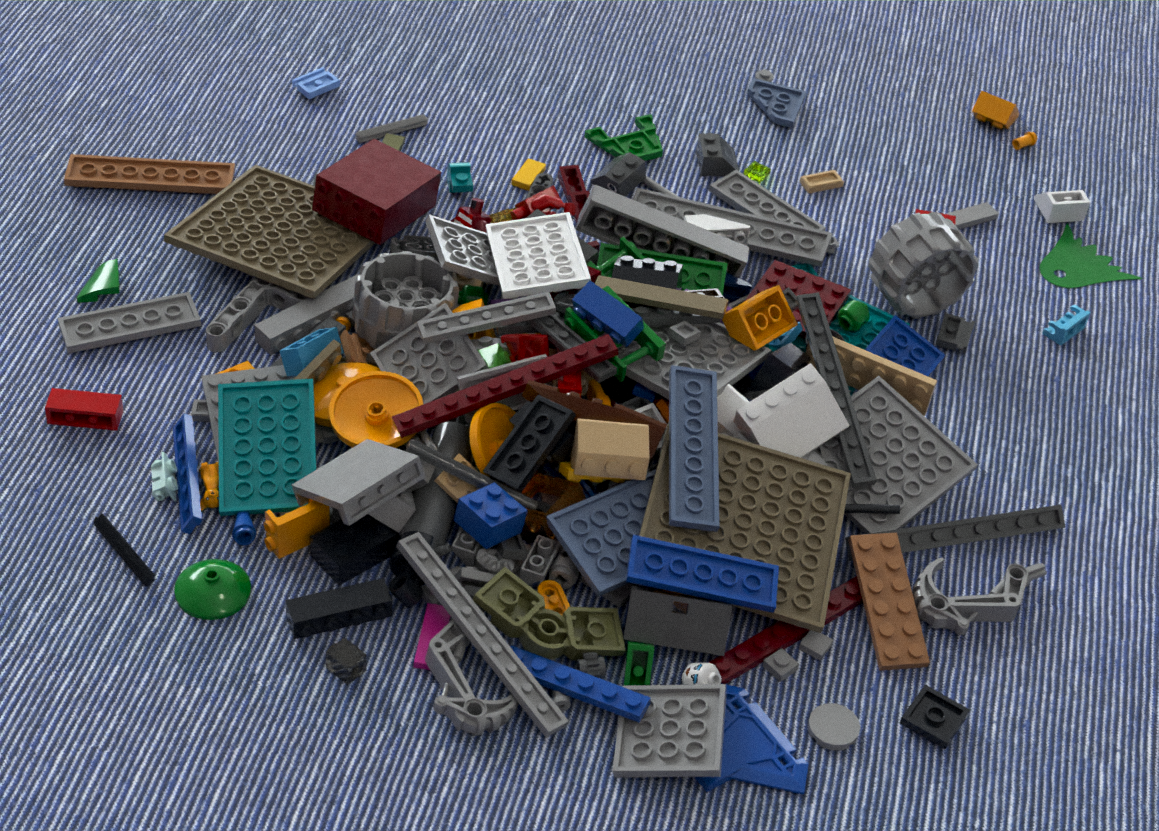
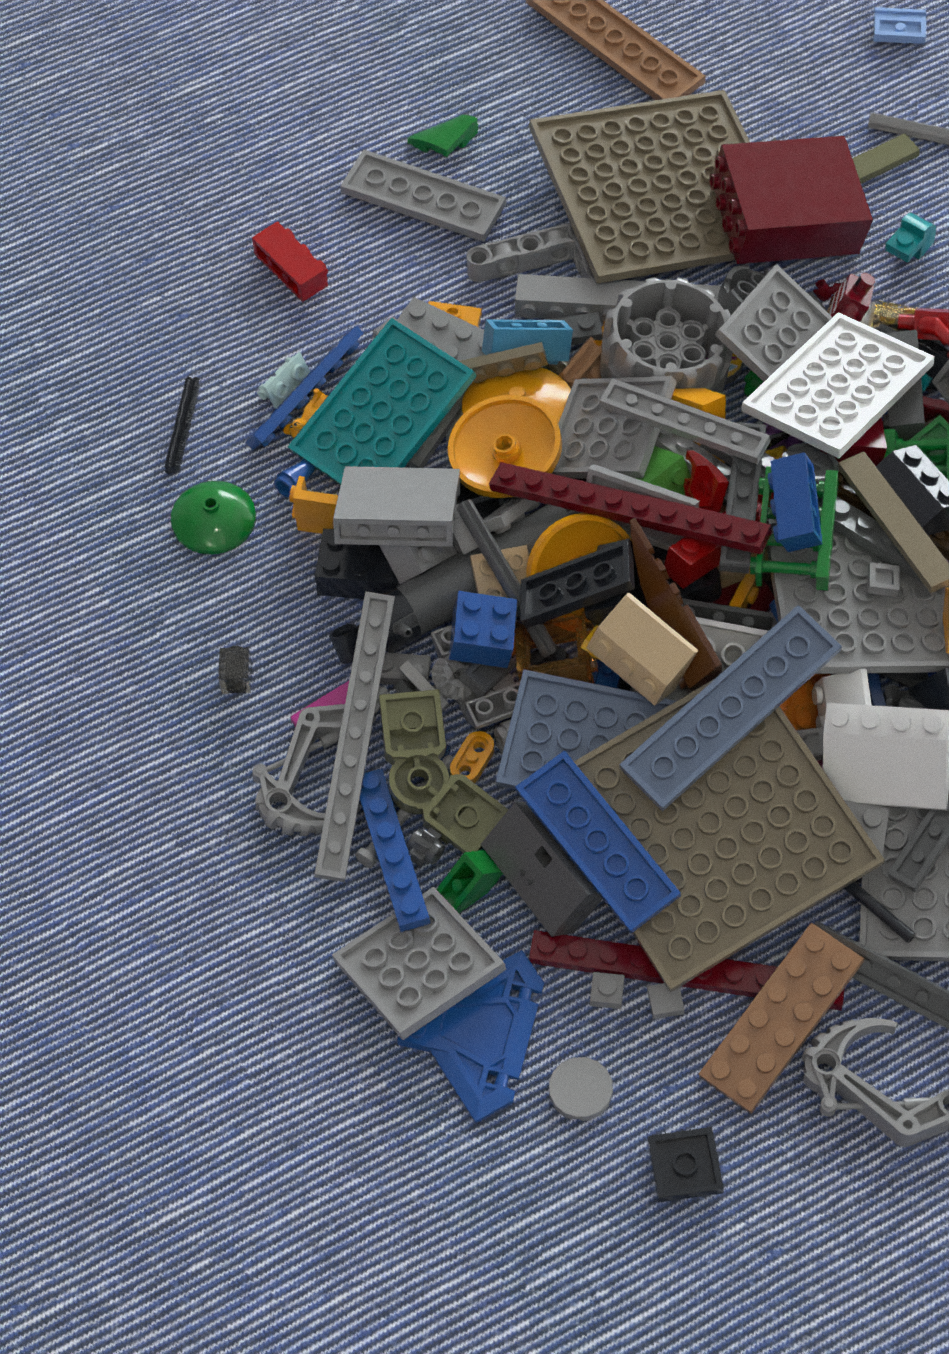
camera: 55 degrees right, 15 degrees up
black brick [285,578,393,639] -> none
white head [682,662,721,685] -> none

